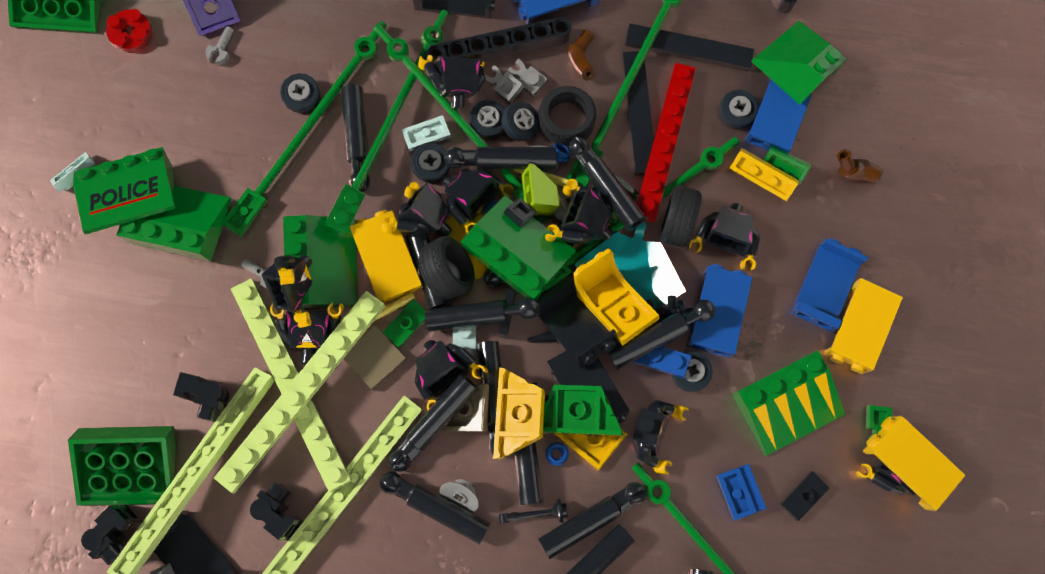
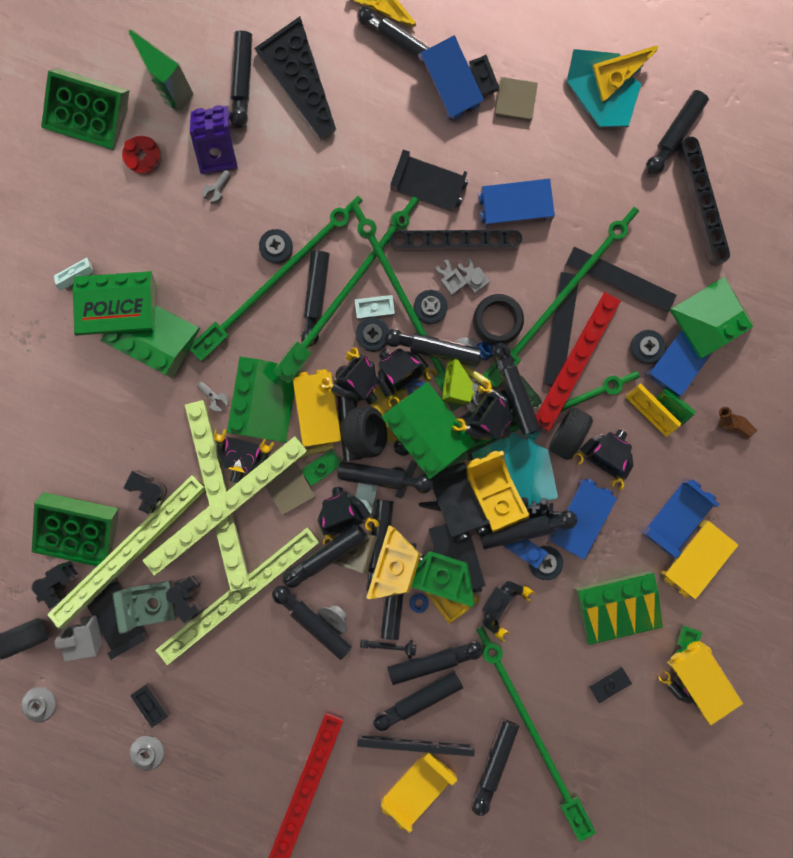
camera: 10 degrees right, 10 degrees up
black torso [262,254,312,328] -> none
black torso [418,55,486,110] -> none
black wheel [501,102,540,141] -> none
black tile [504,198,536,228] -> none
reddish brown arm [567,30,596,81] -> none
blue plate [716,464,767,521] -> none
none -> sand green bracket [113,581,177,633]

